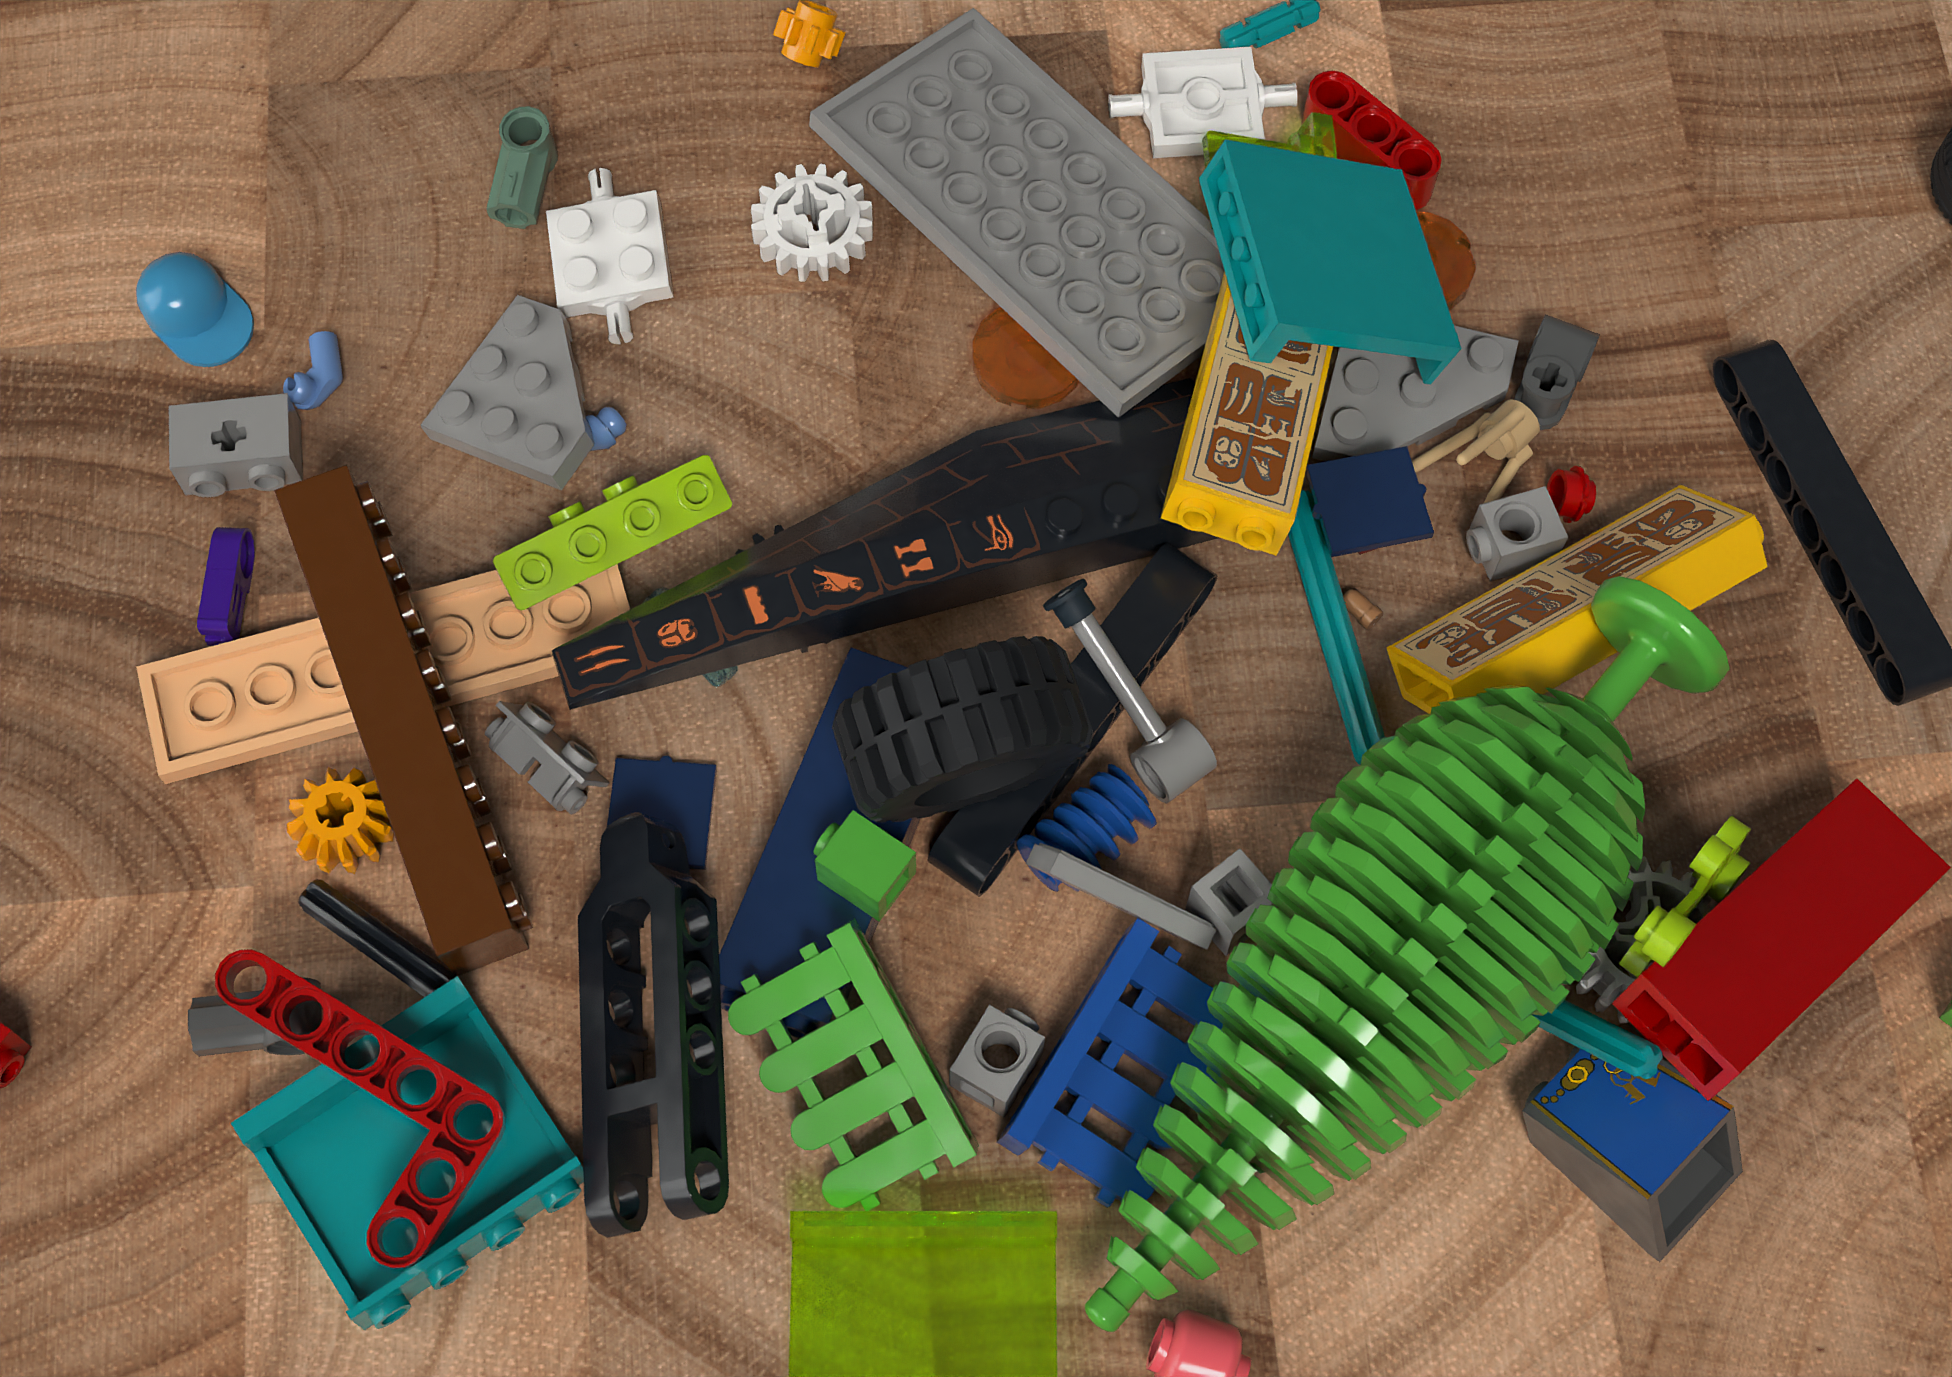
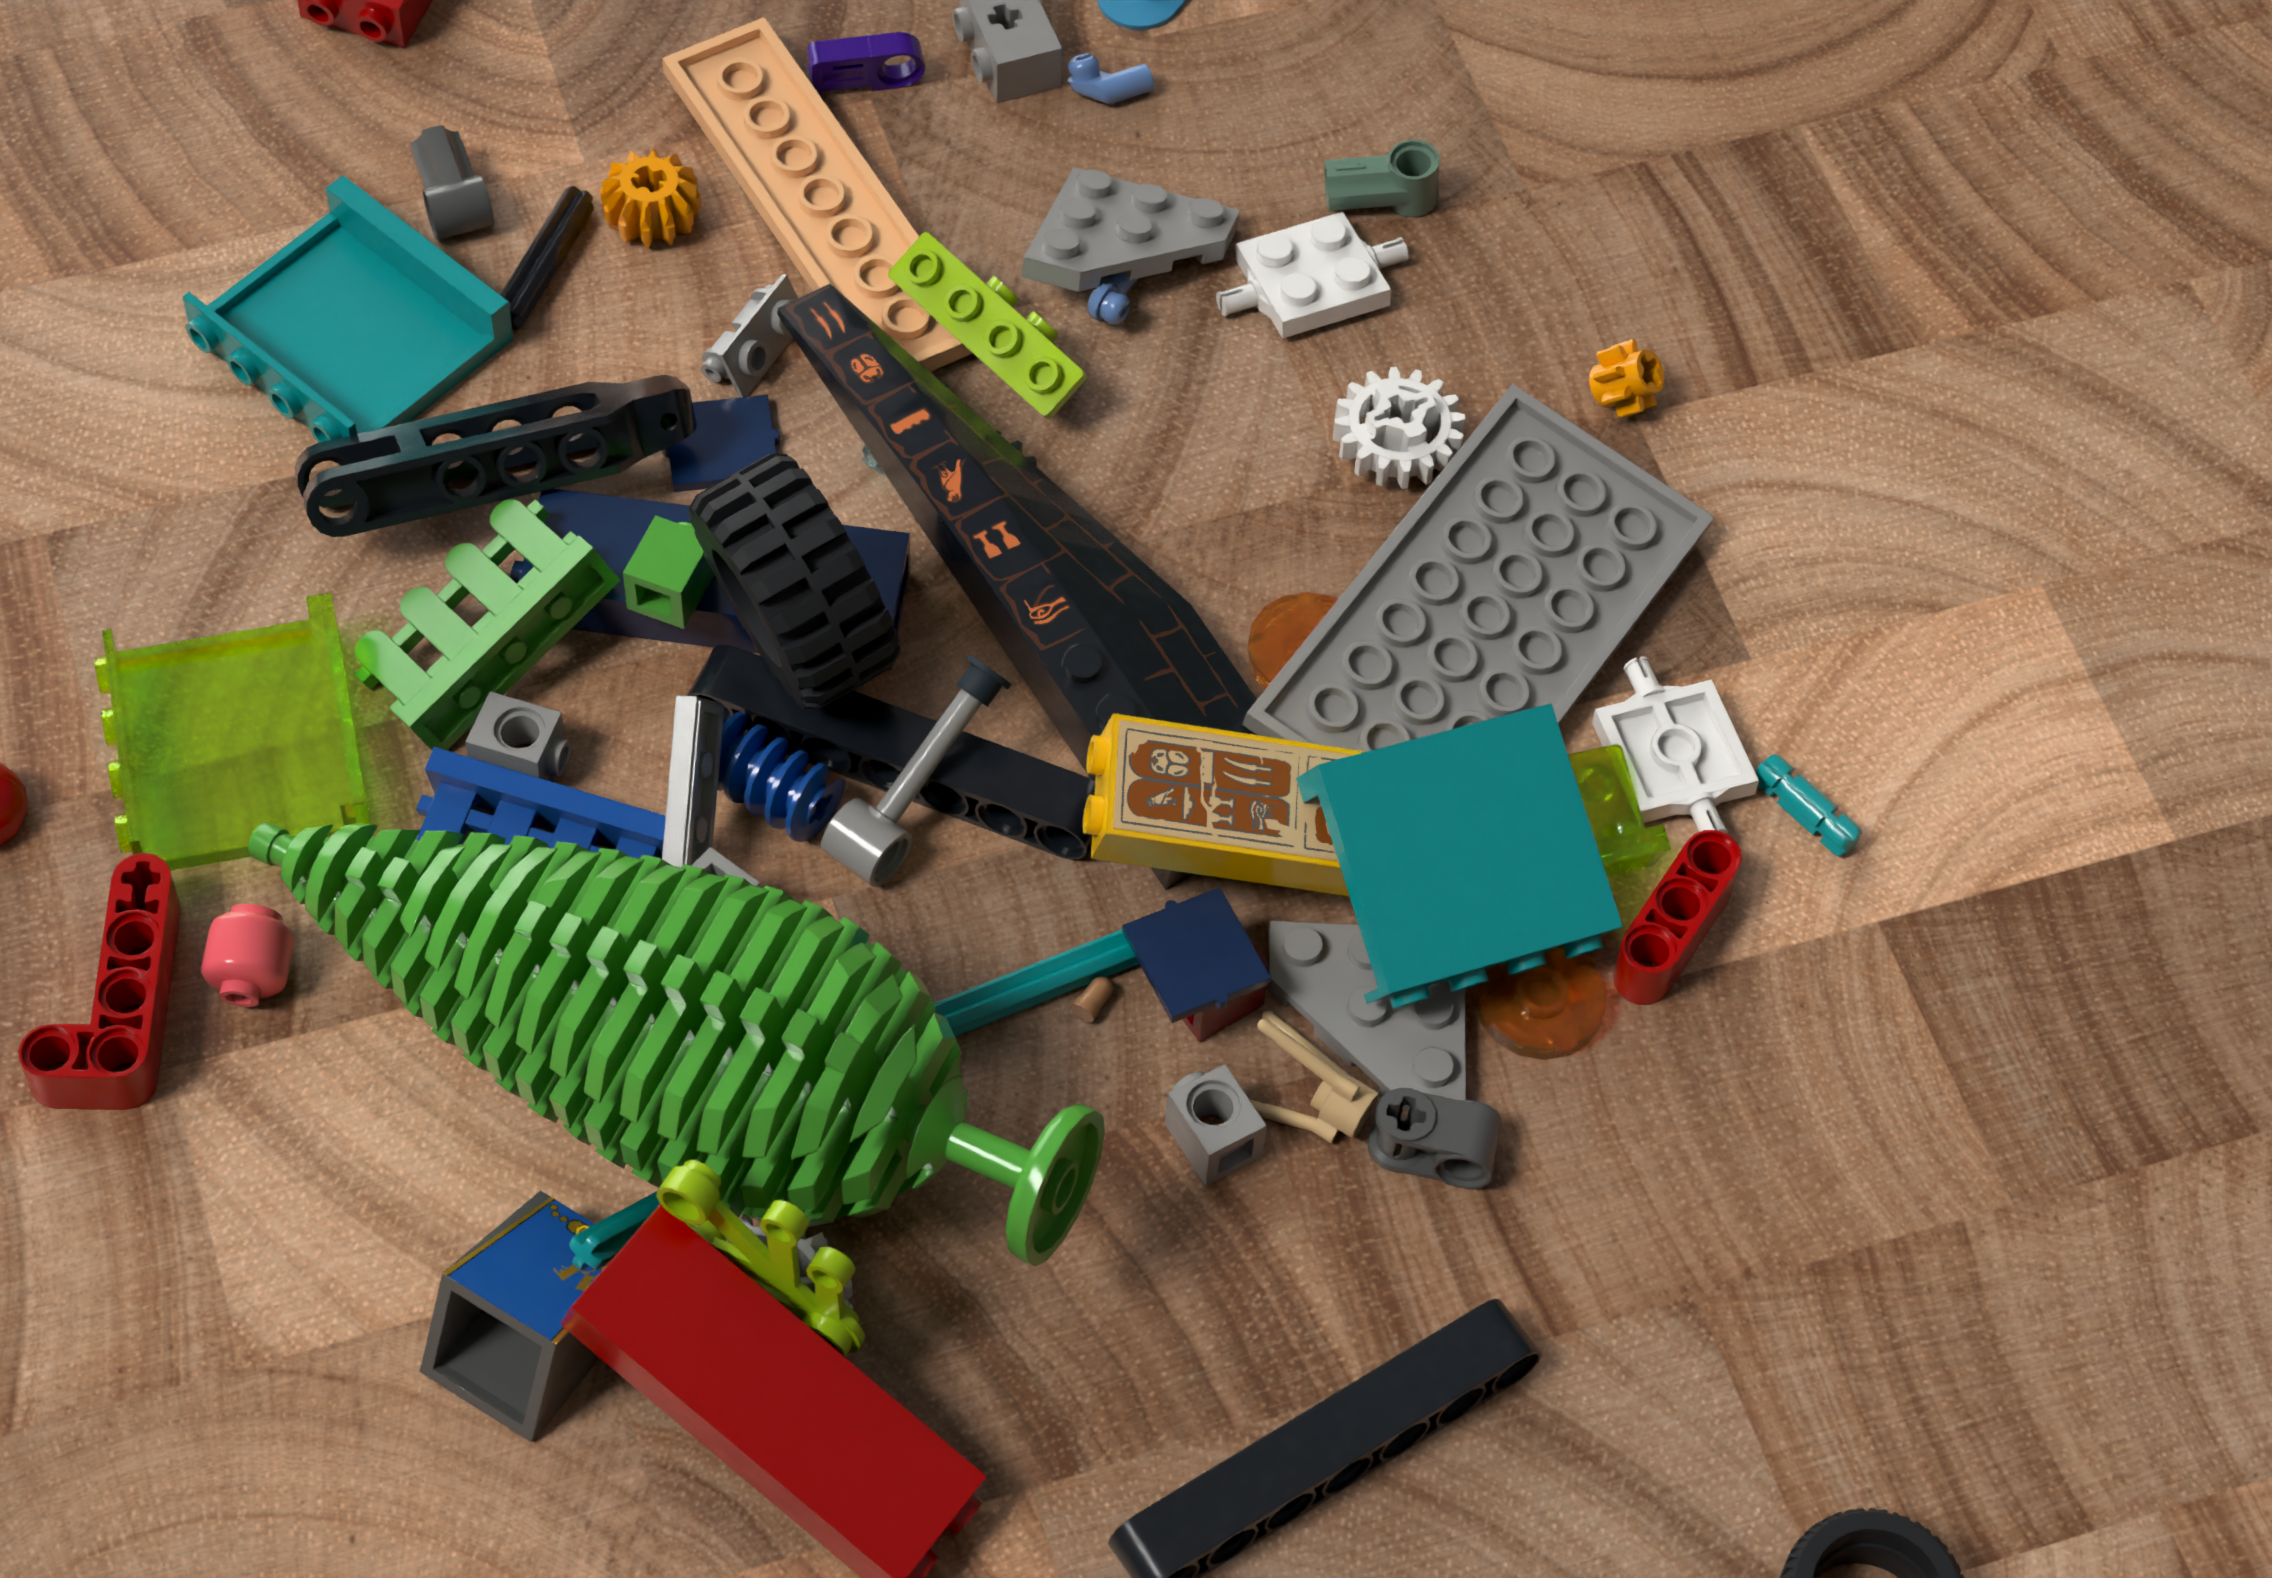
camera: 75 degrees right, 10 degrees down
red beam [215,949,506,1268] -> none
reddish brown brick [274,465,533,976] -> none
brick [1387,485,1768,714] -> none
red plate [1547,466,1596,523] -> none

